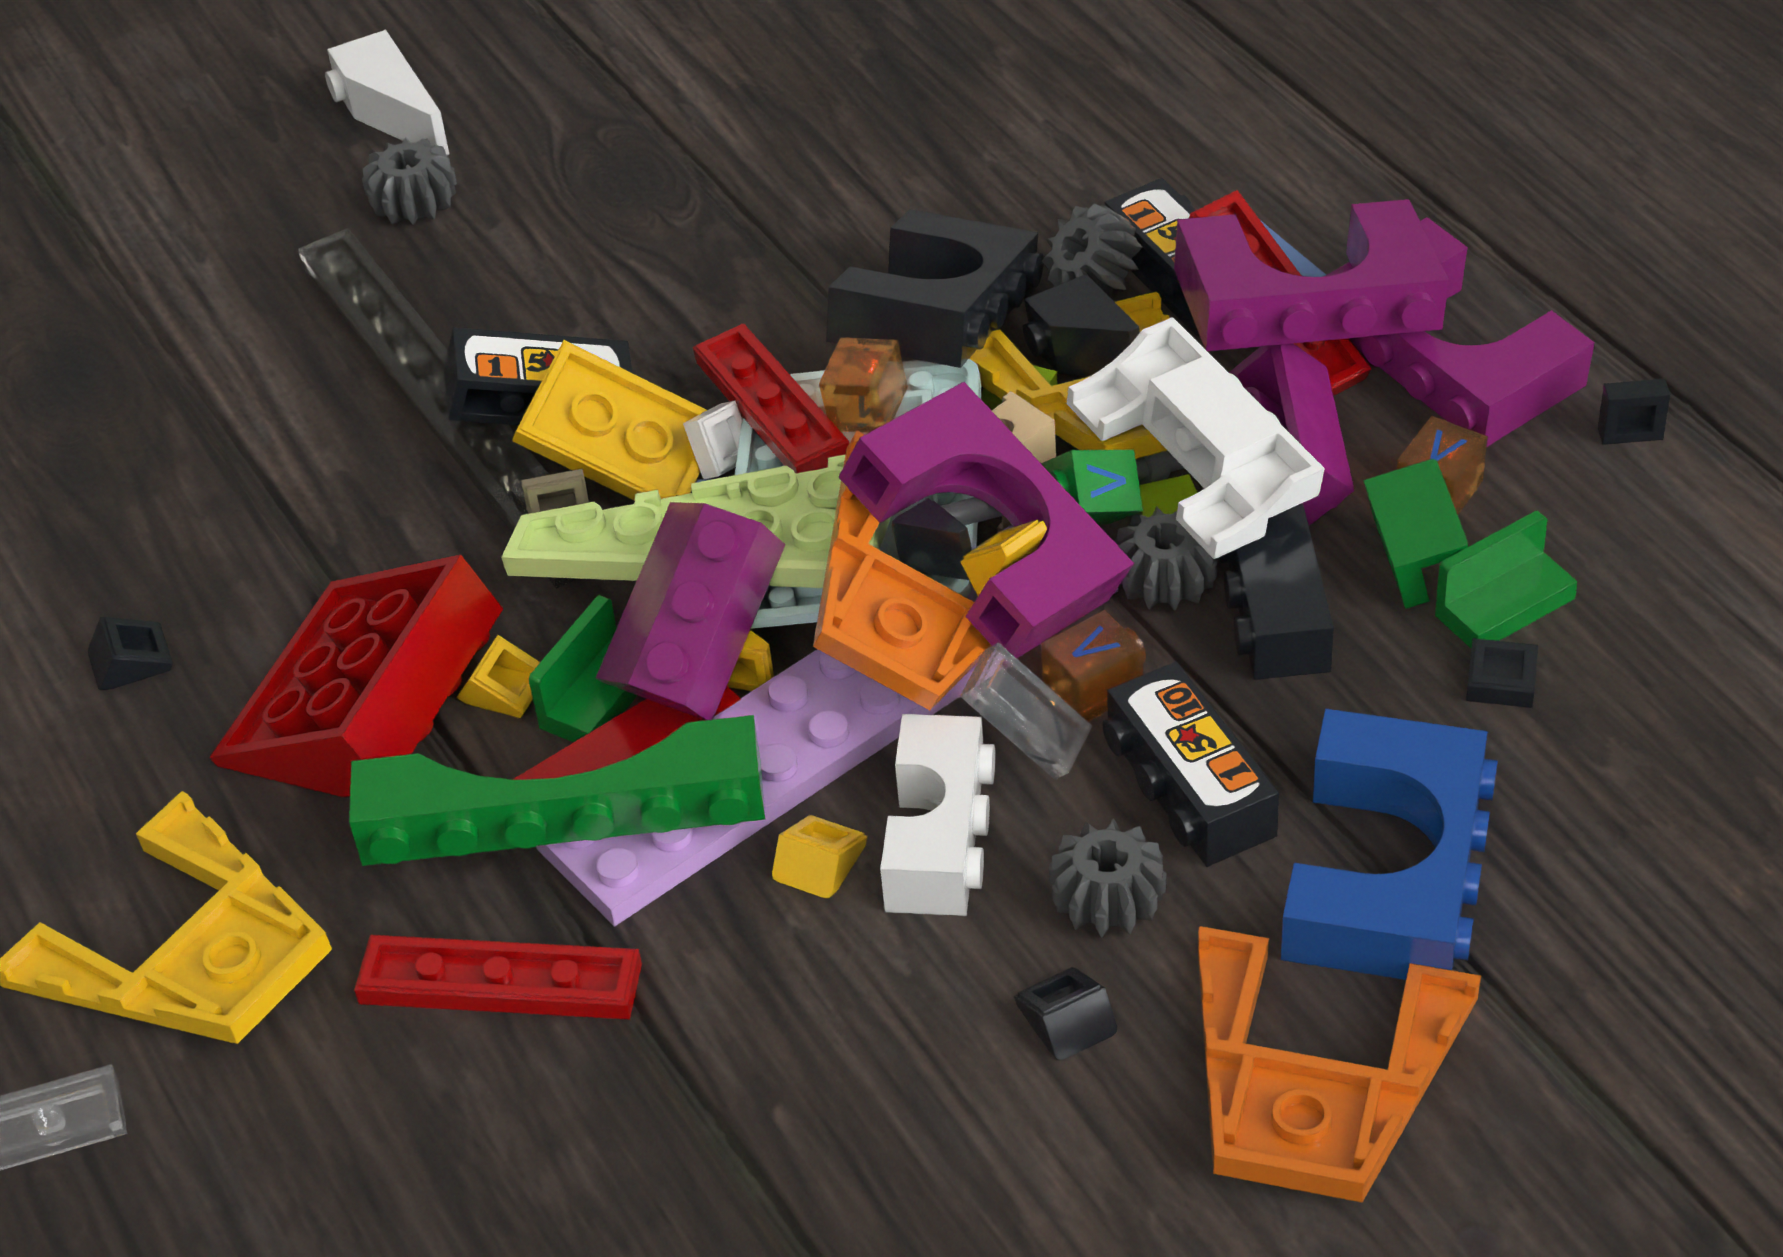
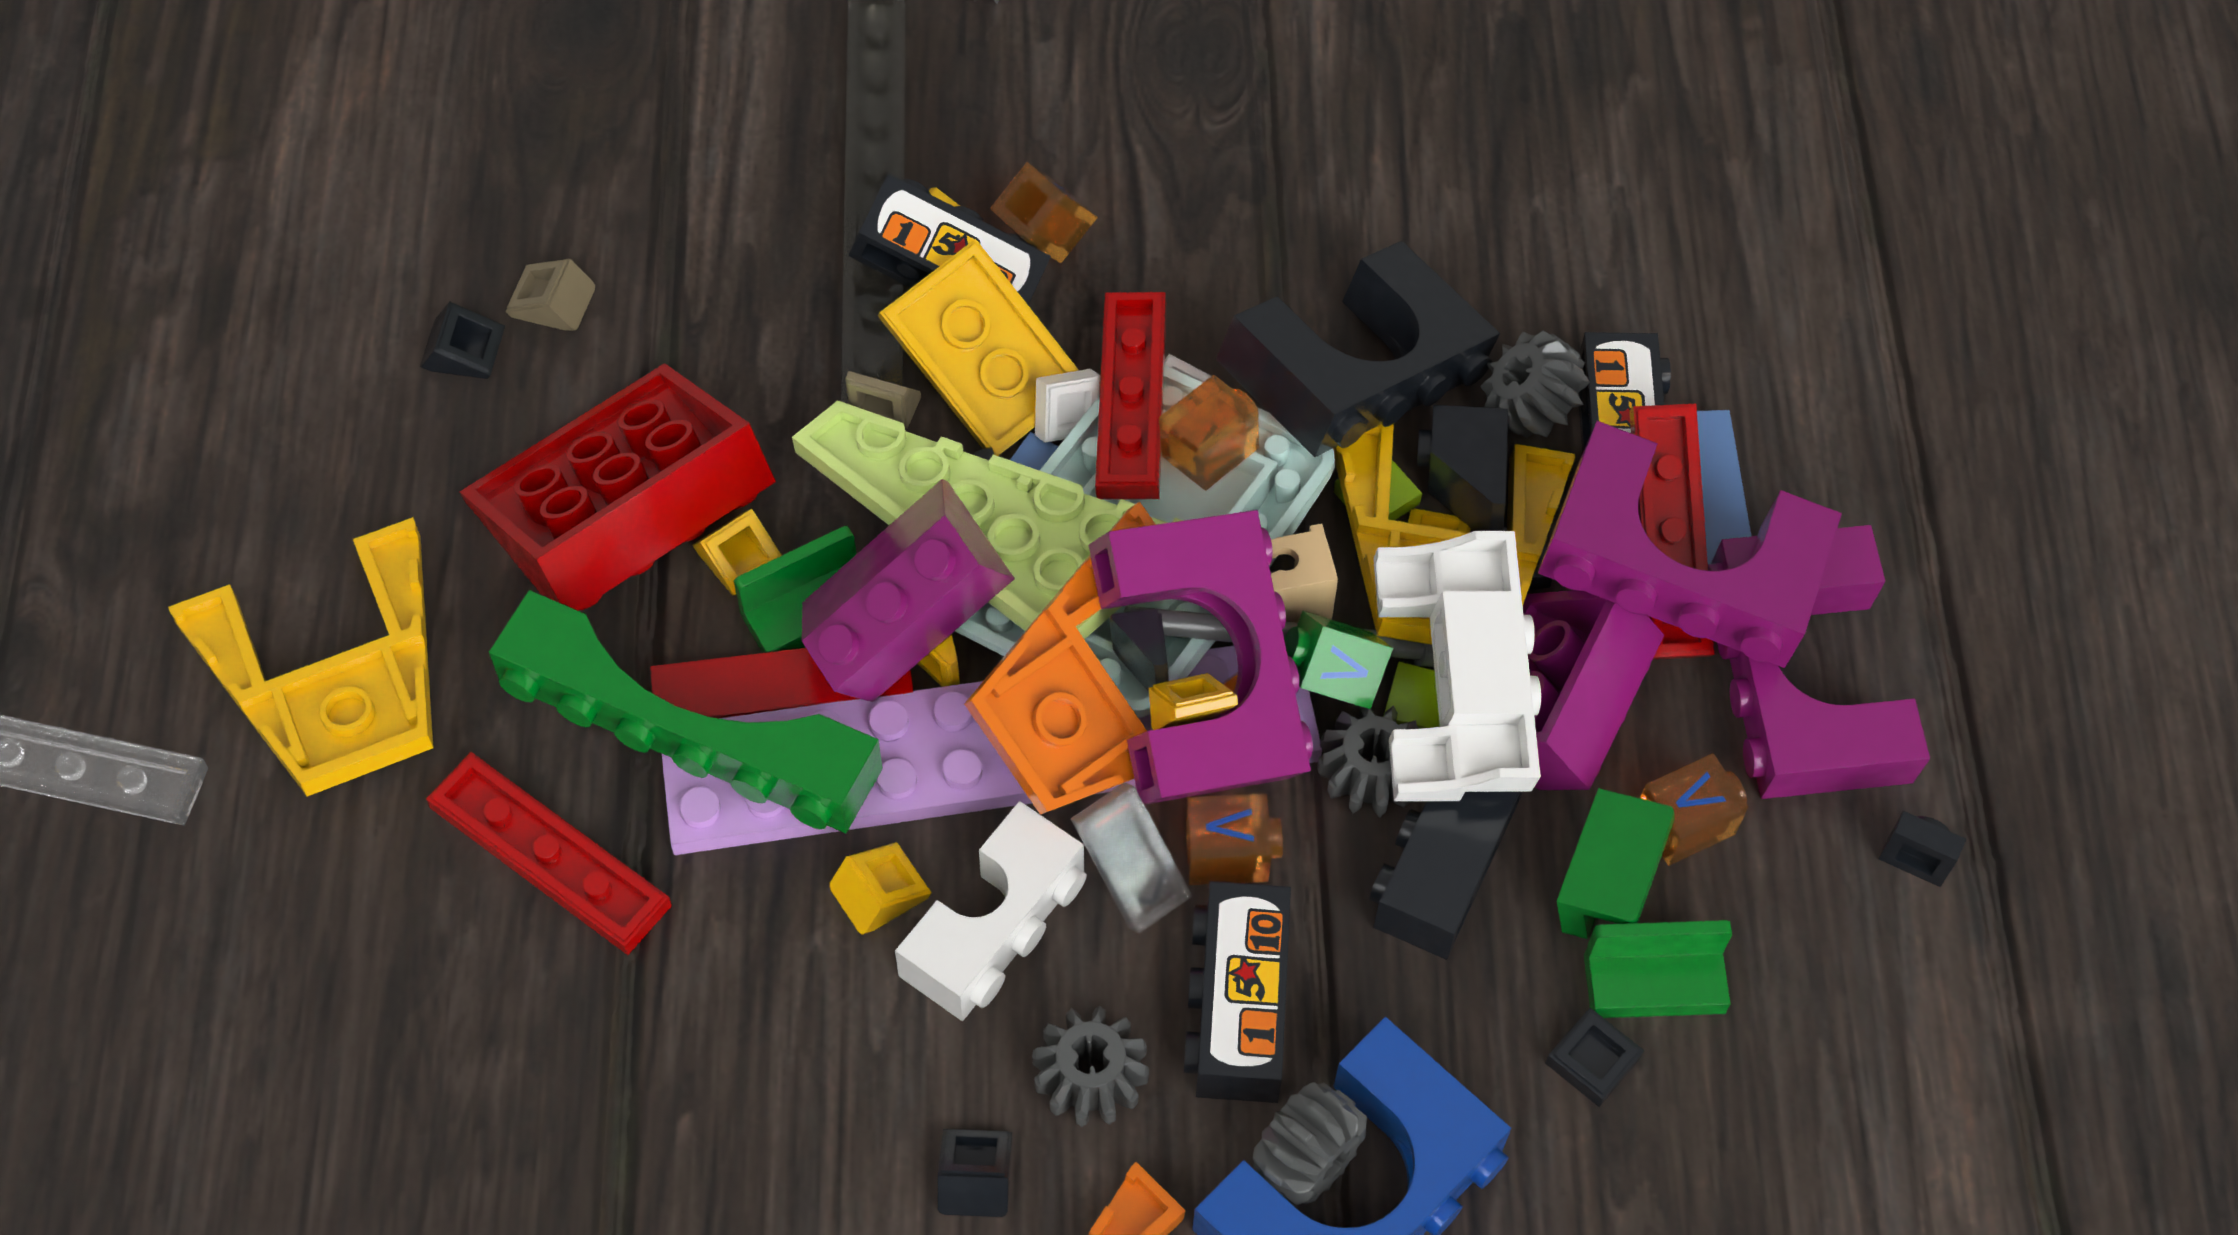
camera: 25 degrees right, 15 degrees up
none -> dark tan slope [506,259,595,331]
none -> clear orange brick [990,162,1098,263]
none -> dark grey gear [1253,1082,1367,1205]

